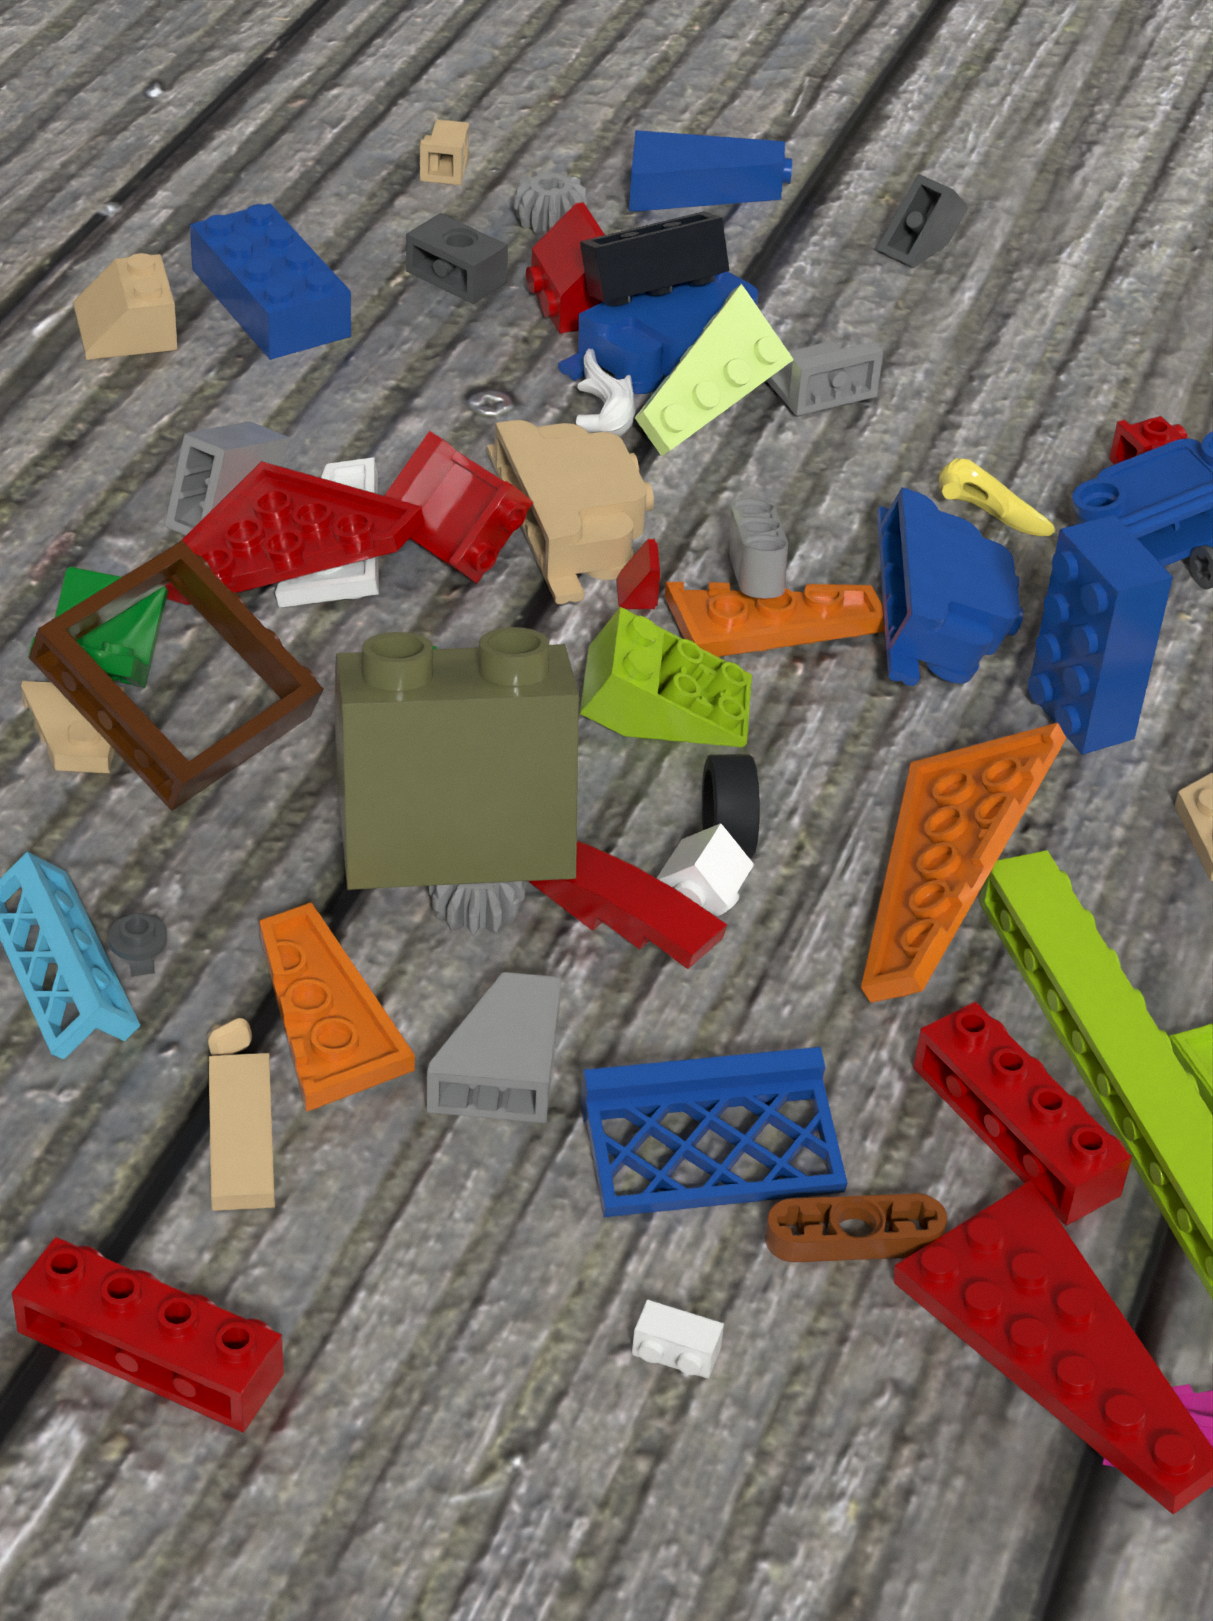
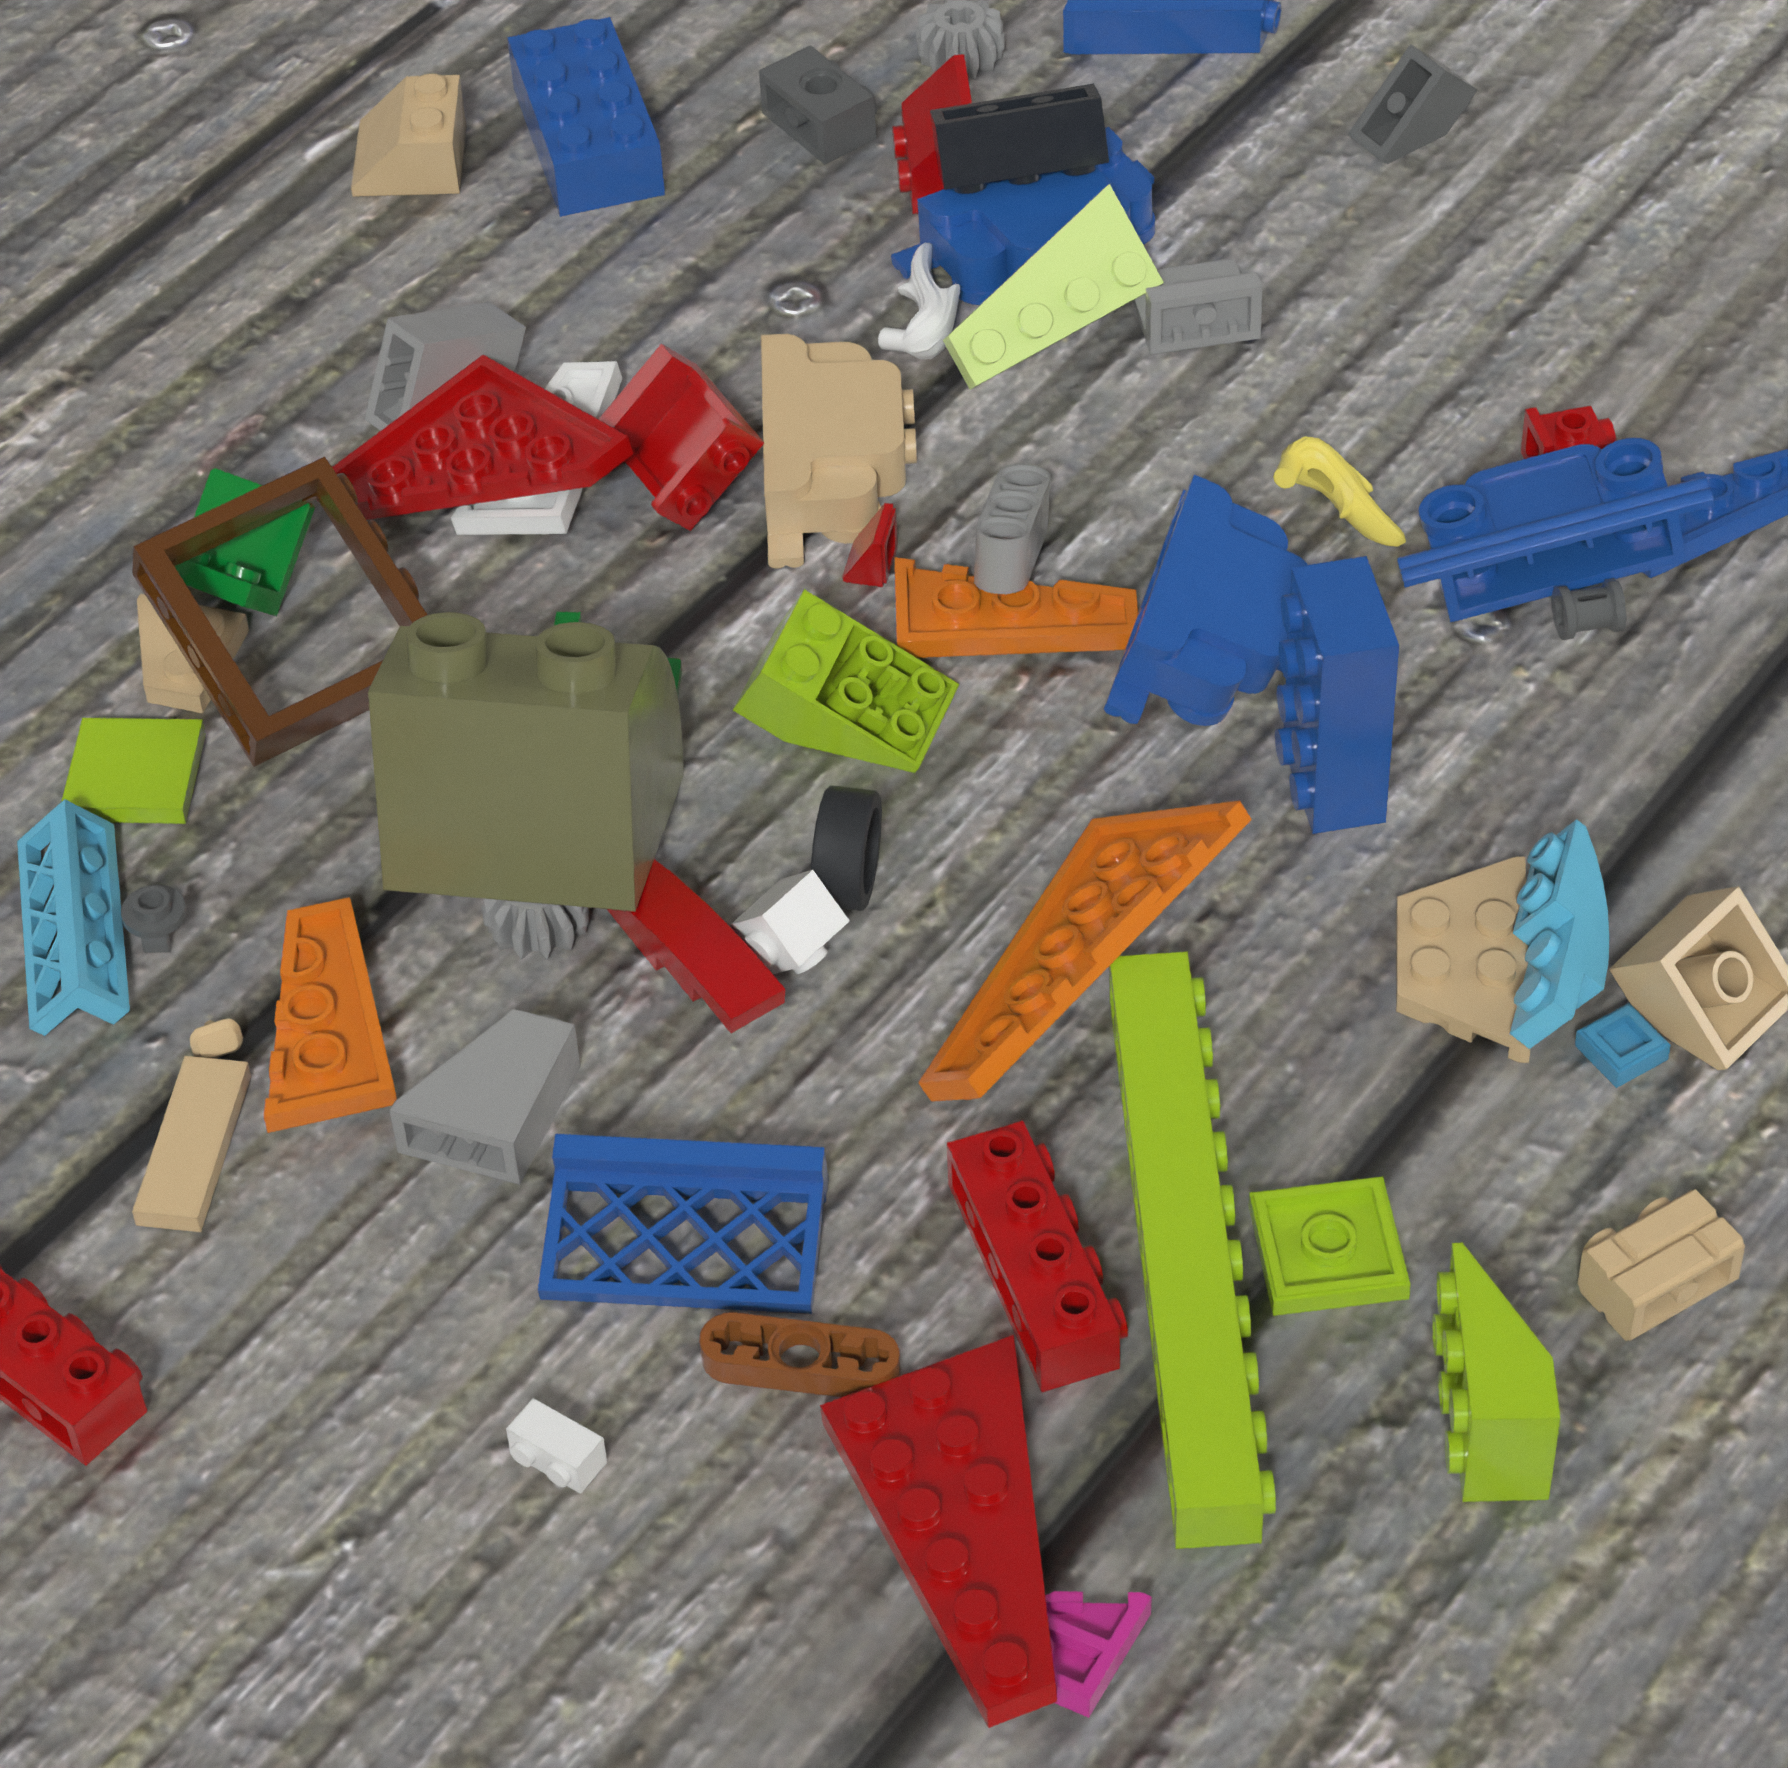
camera: 20 degrees right, 5 degrees up
none -> lime tile [61,718,206,824]

